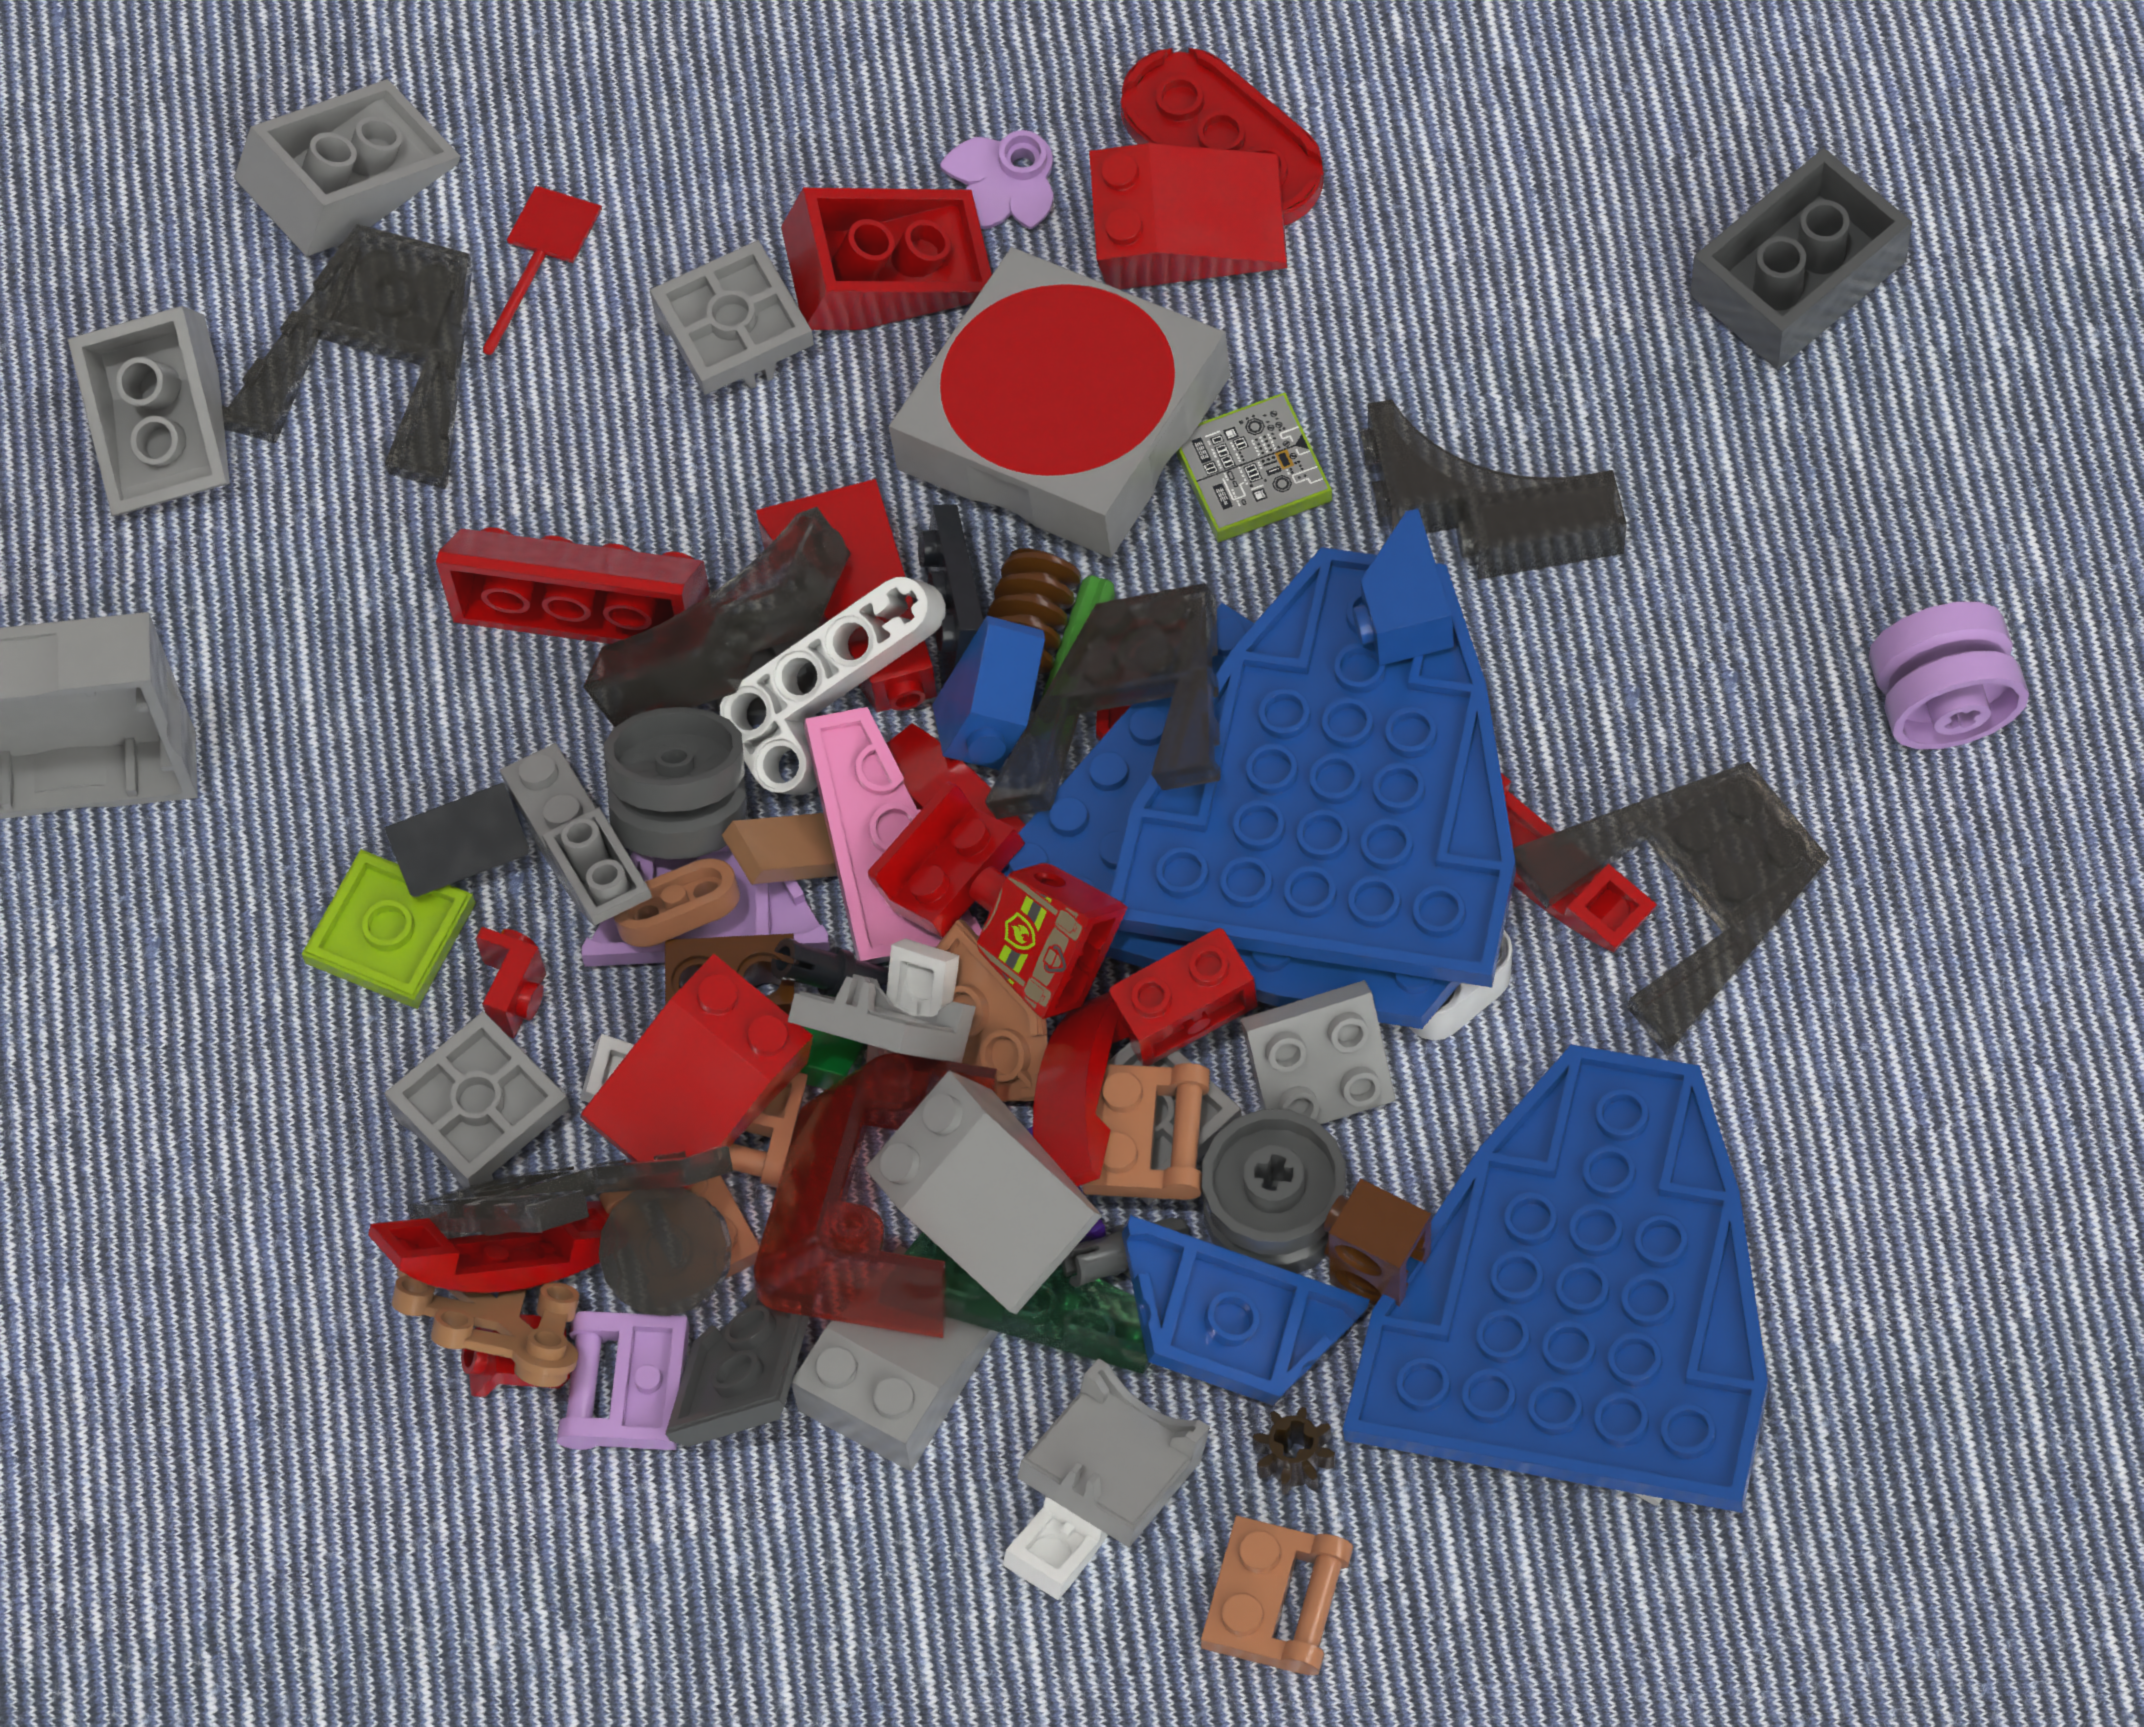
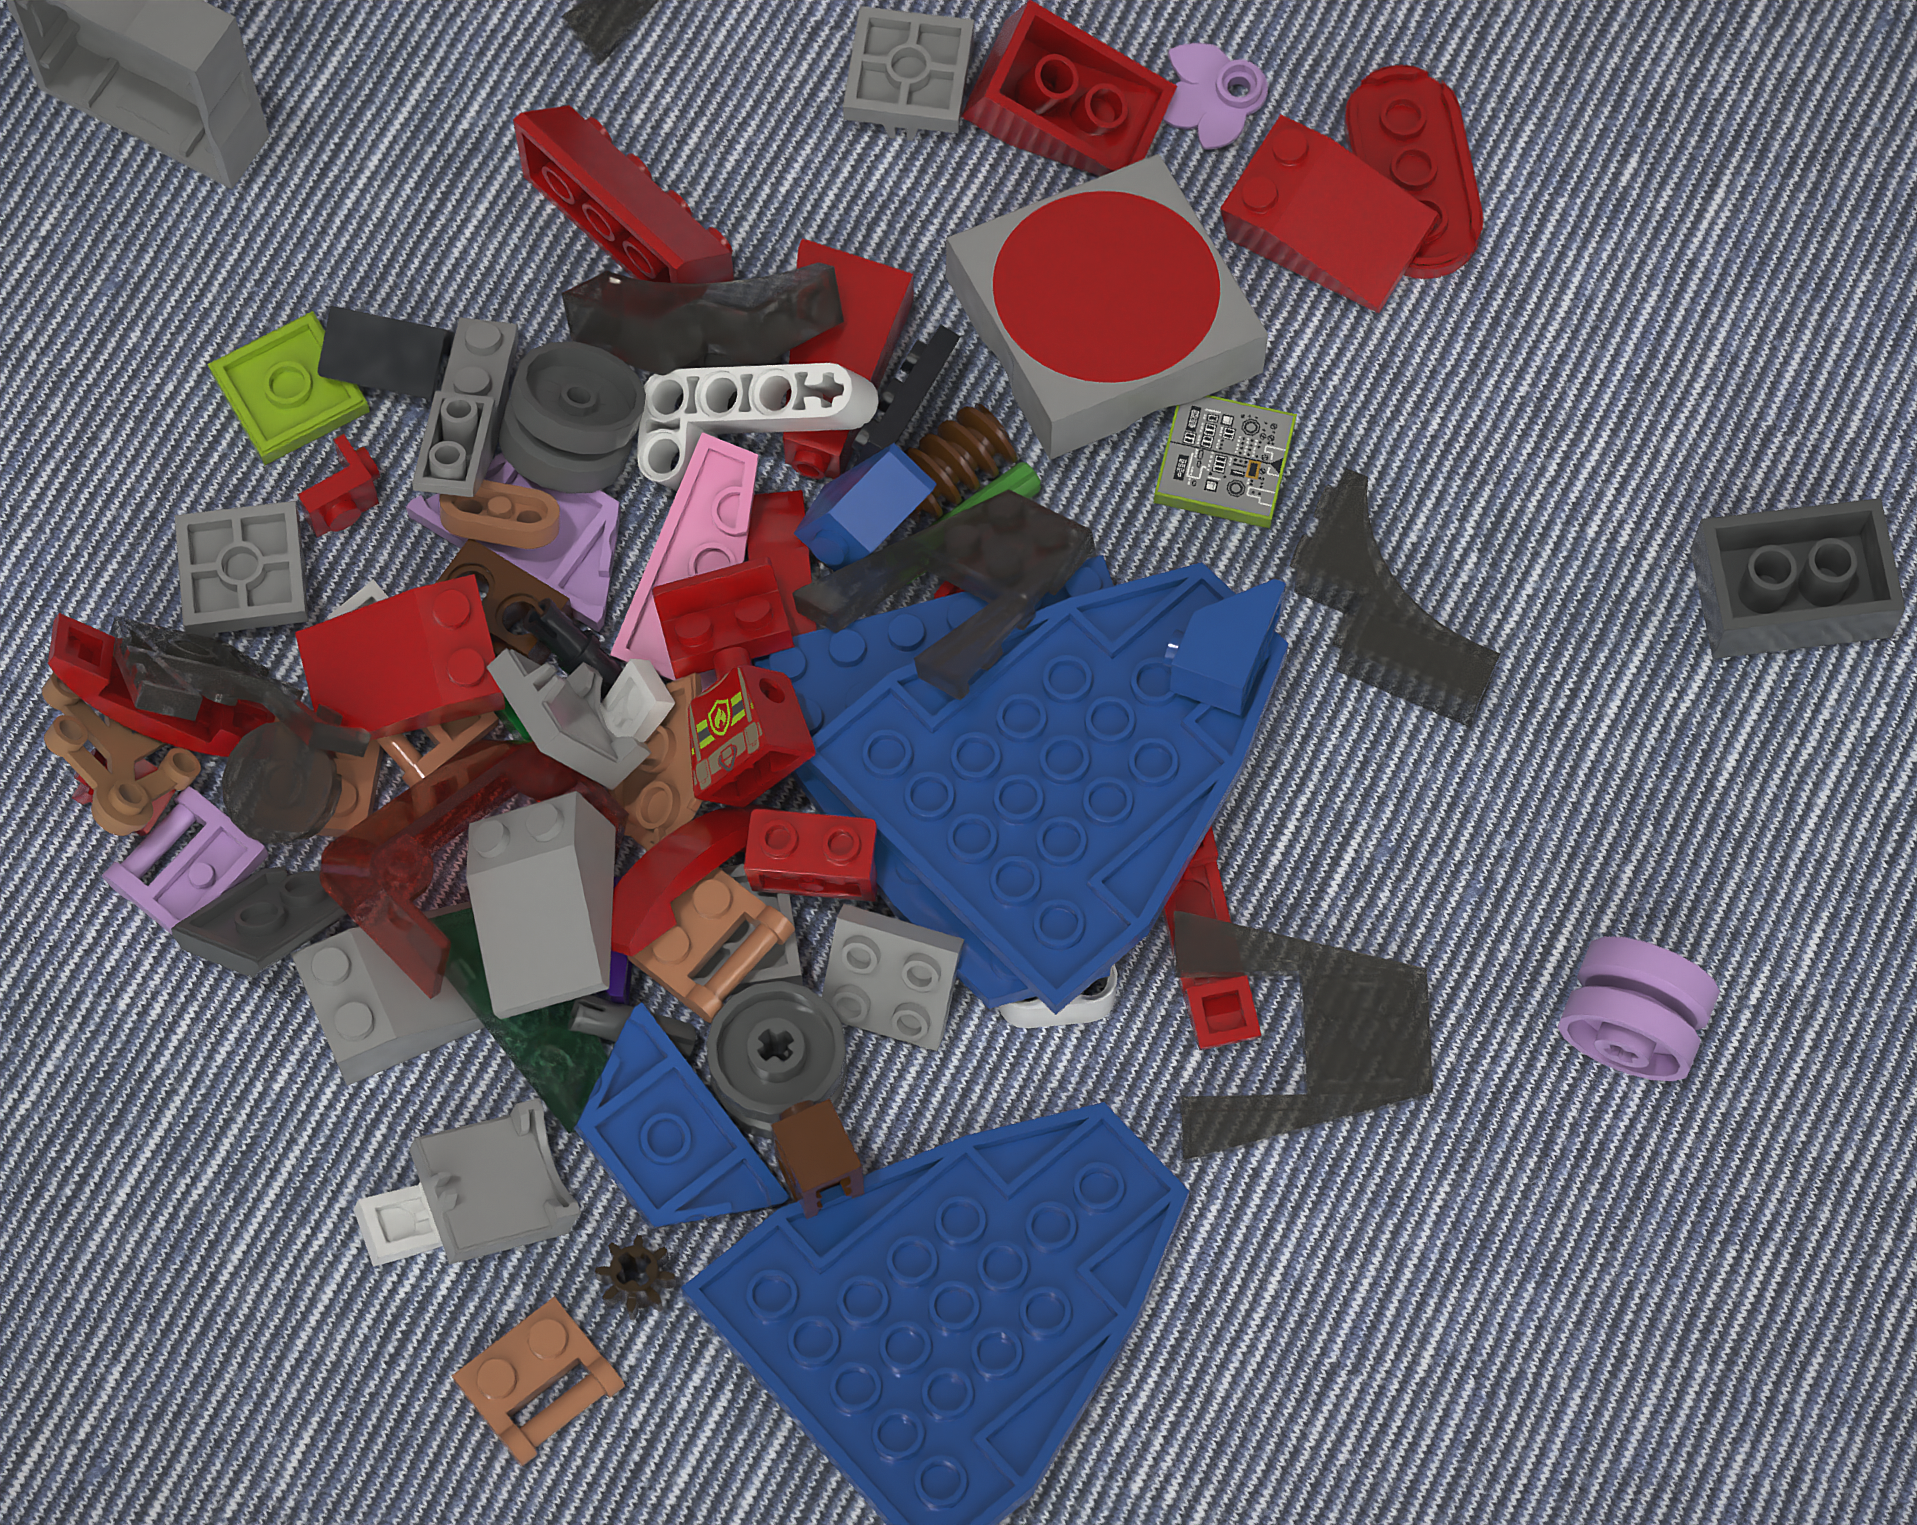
camera: 30 degrees right, 5 degrees up
medium nougat tile [722,813,838,885] -> none

